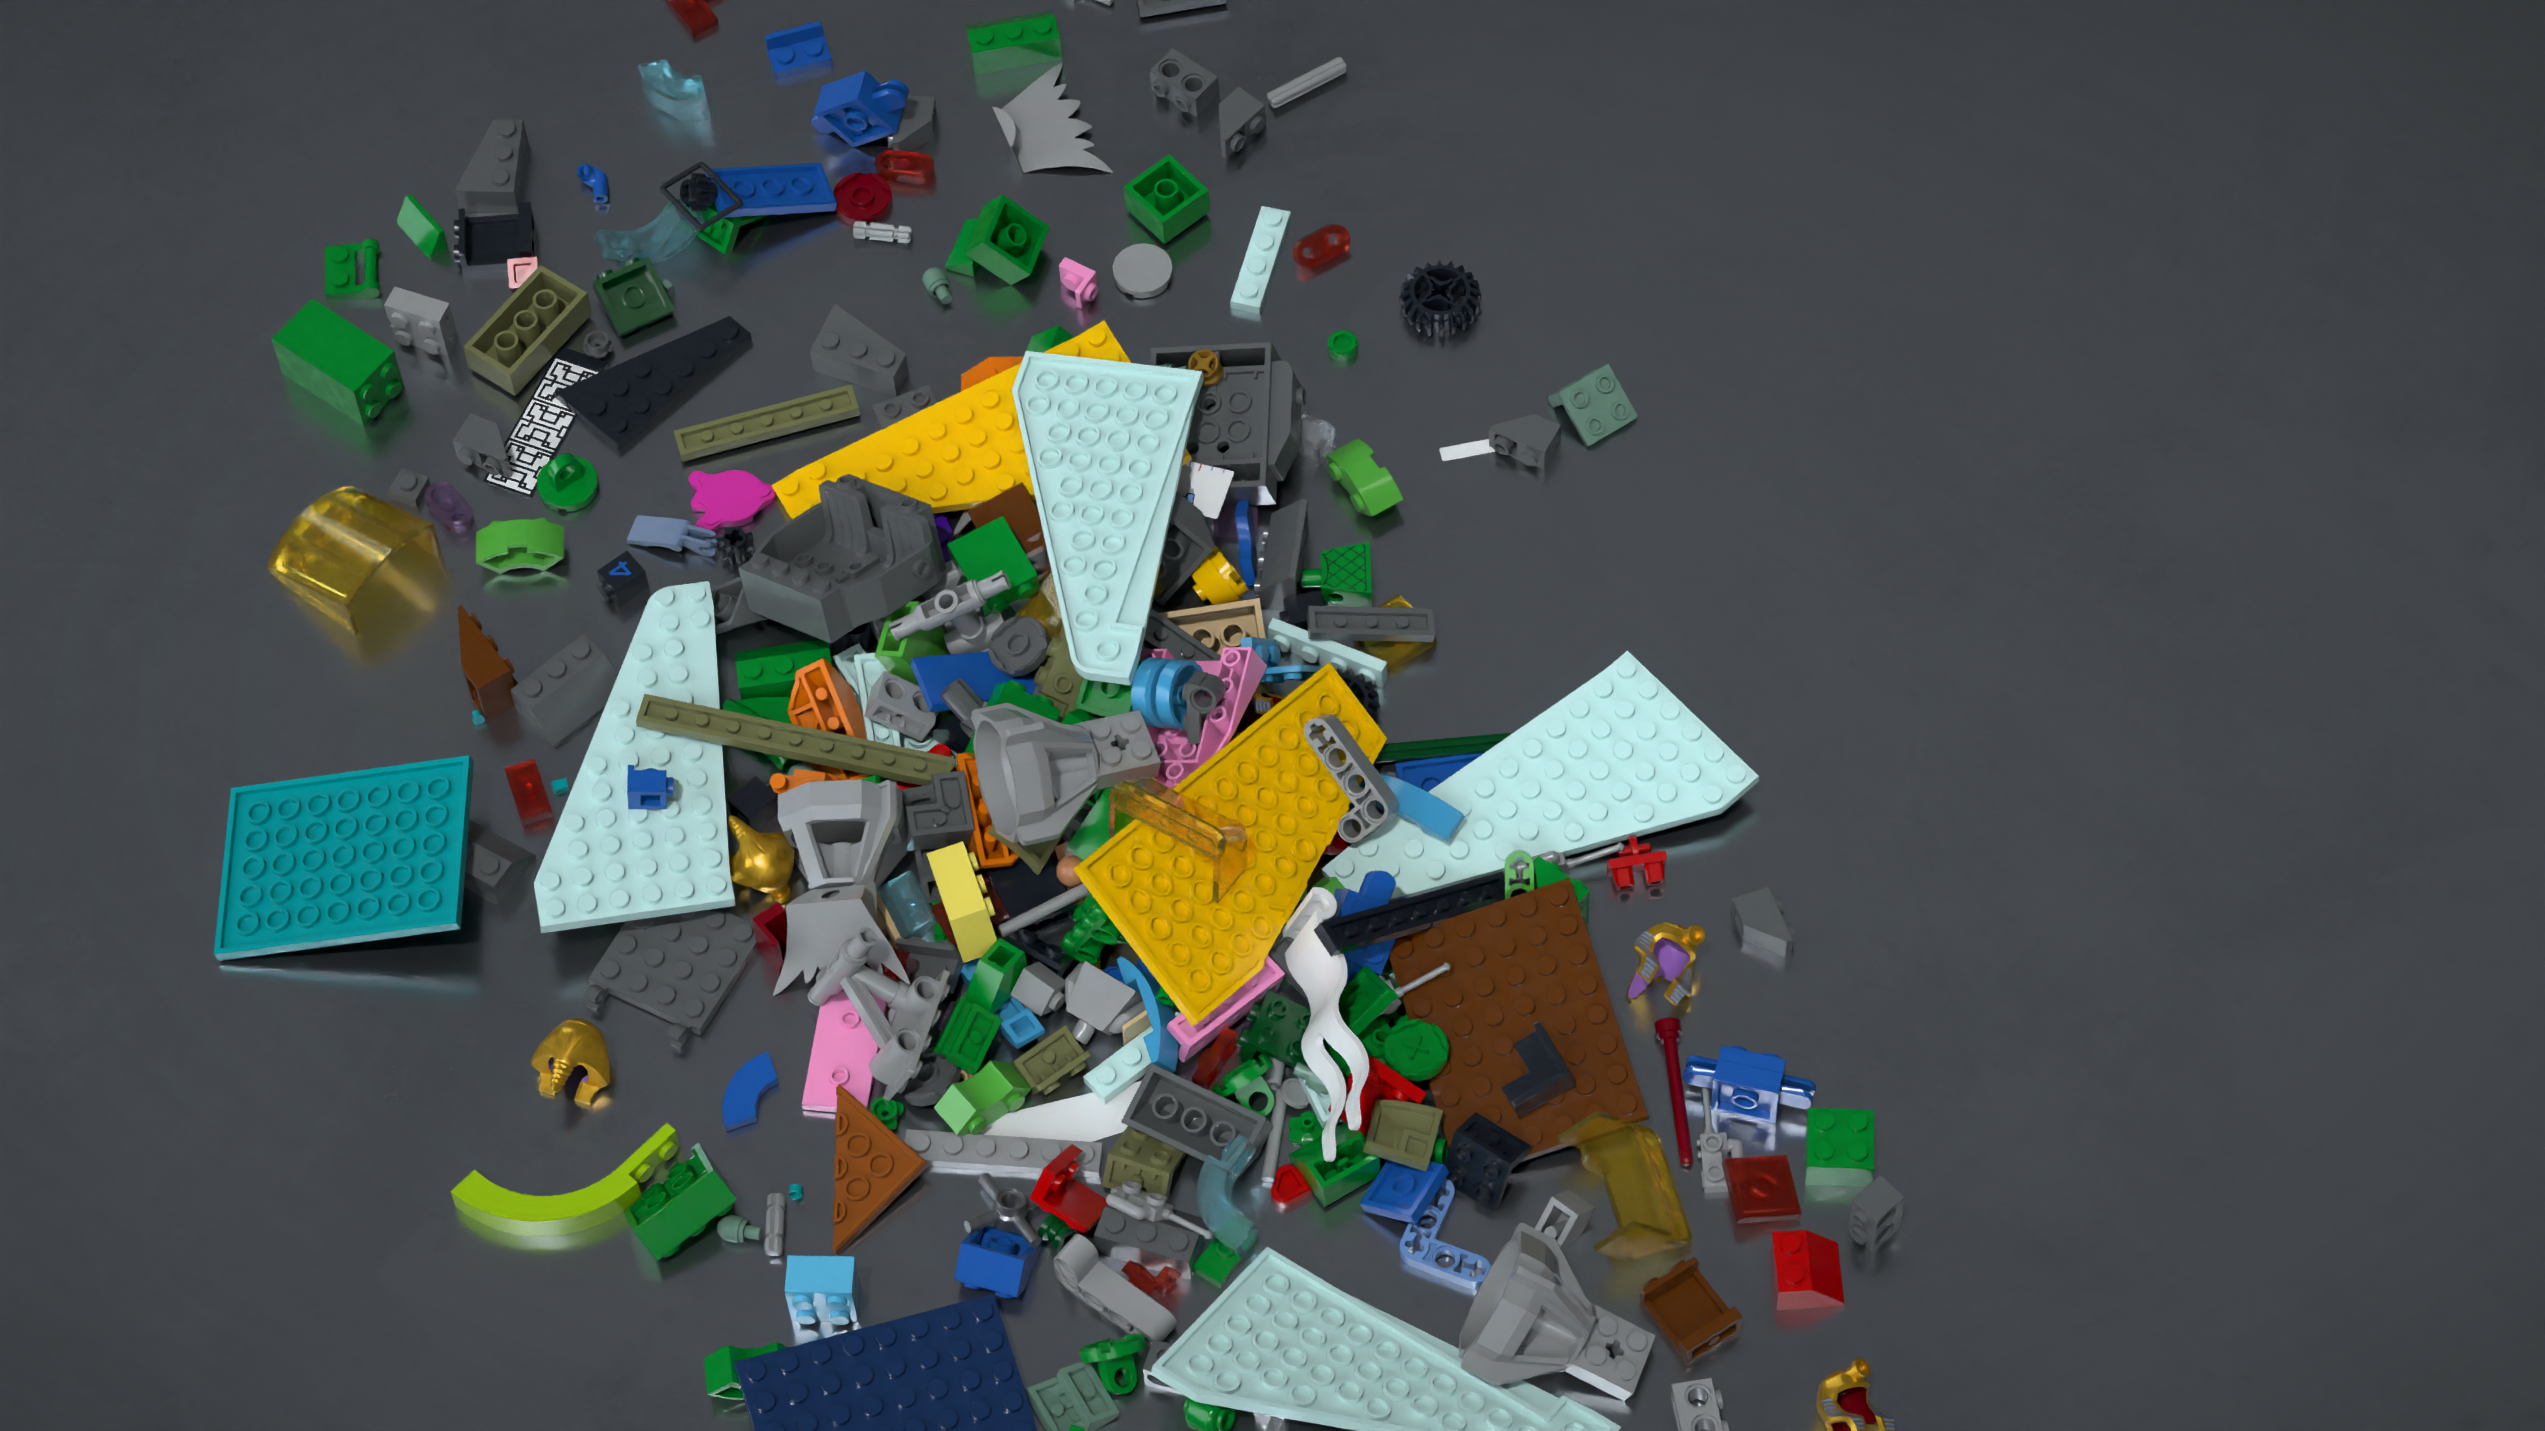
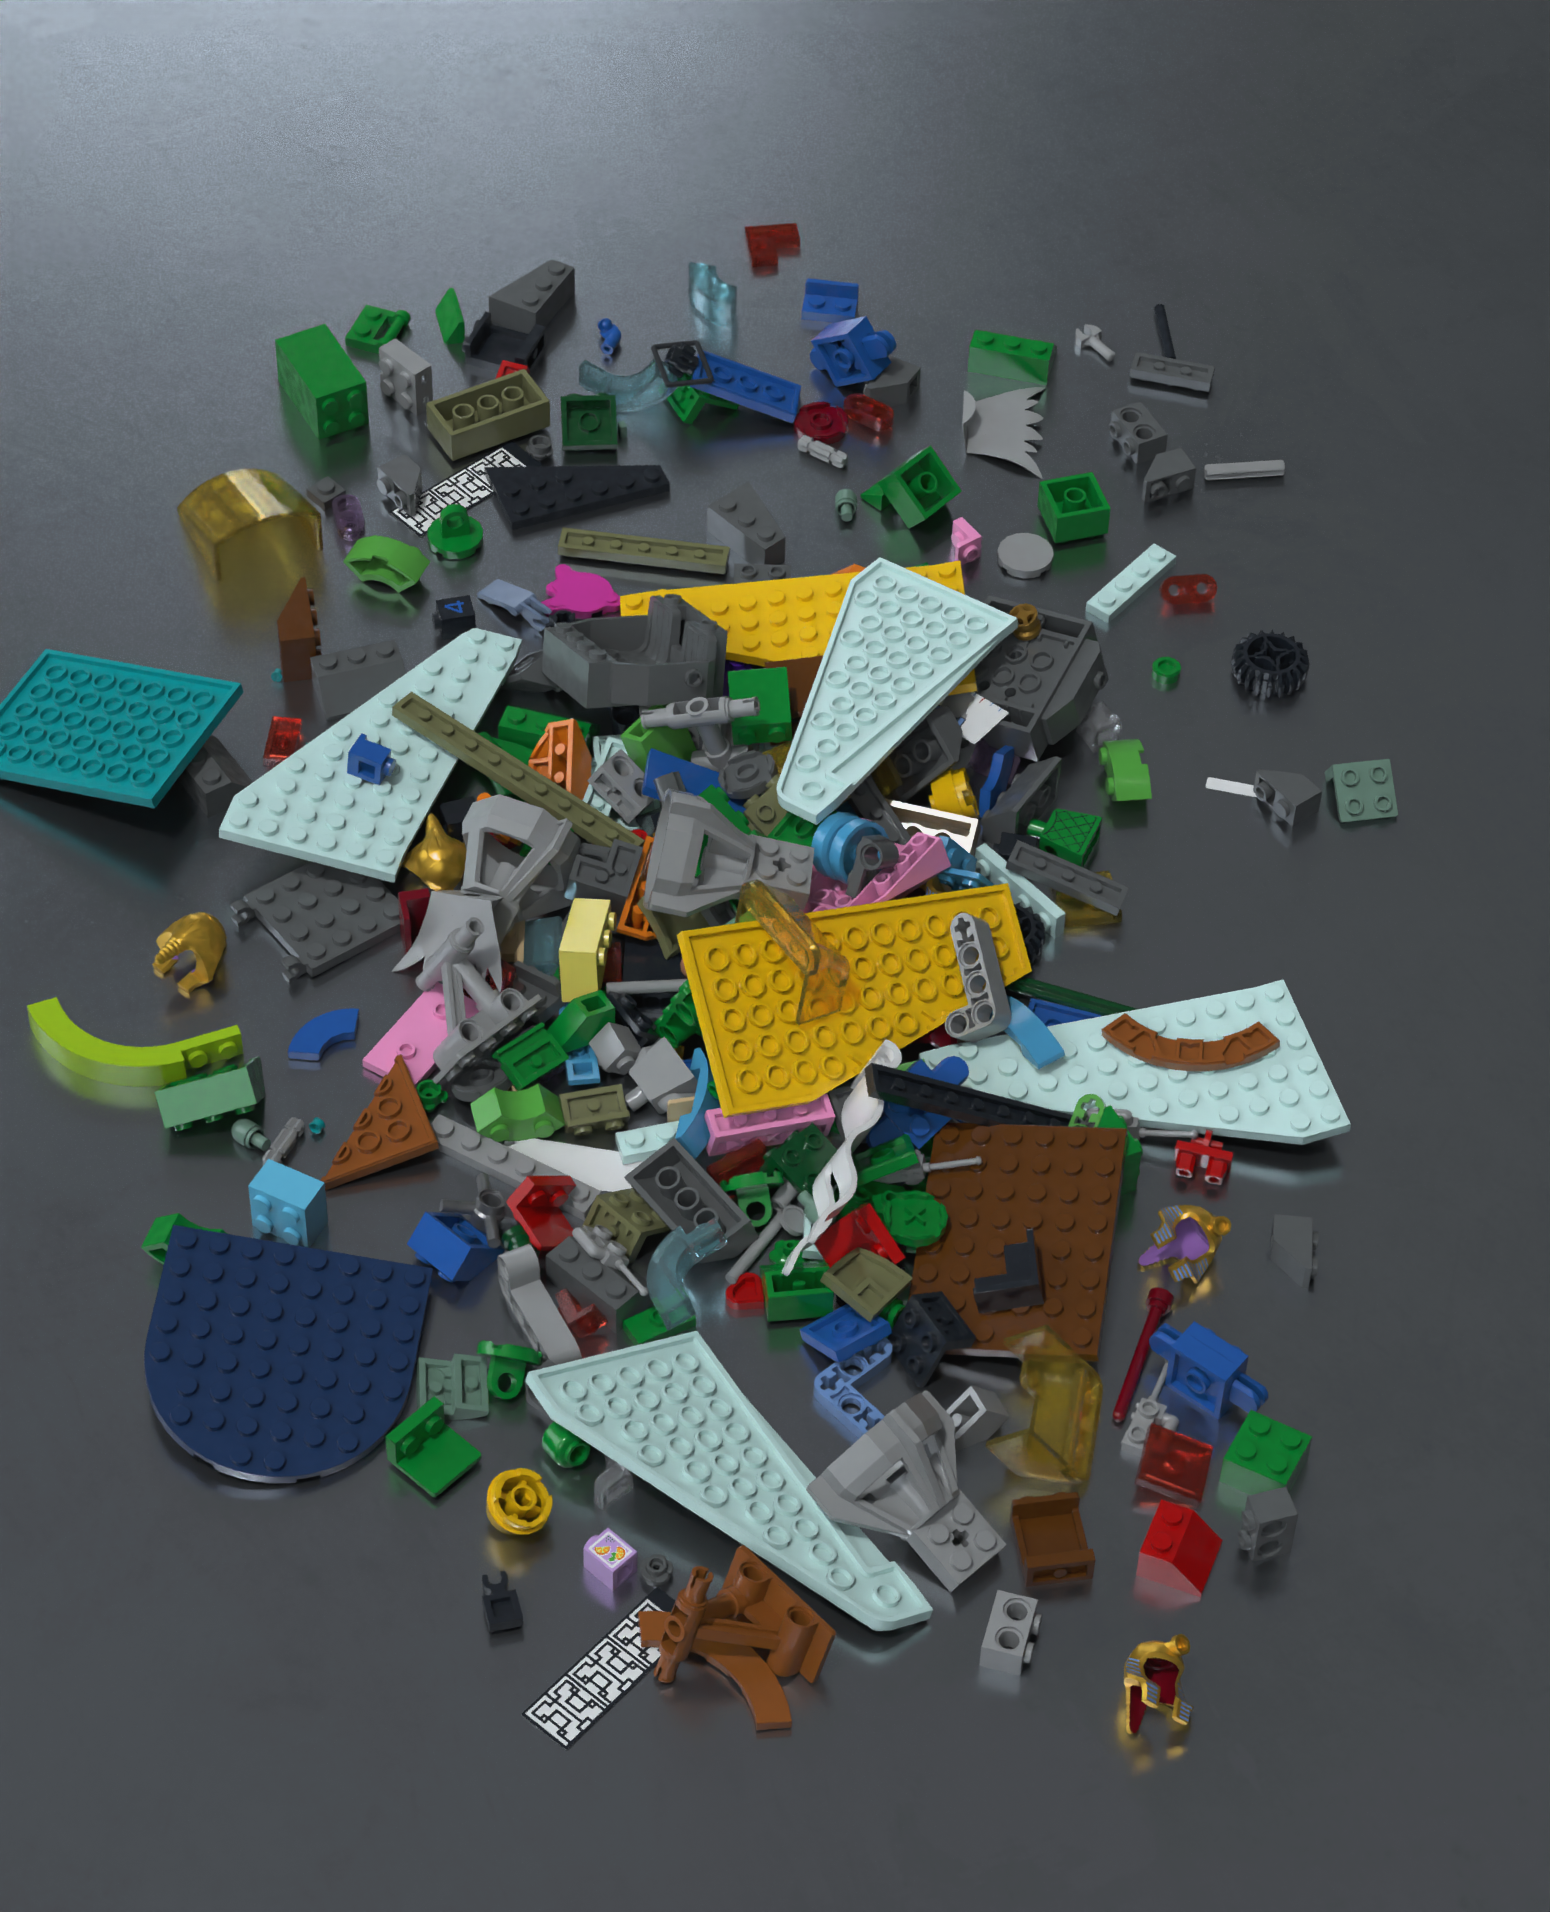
camera: 20 degrees right, 10 degrees down
none -> dark orange tile [1102,1013,1280,1071]

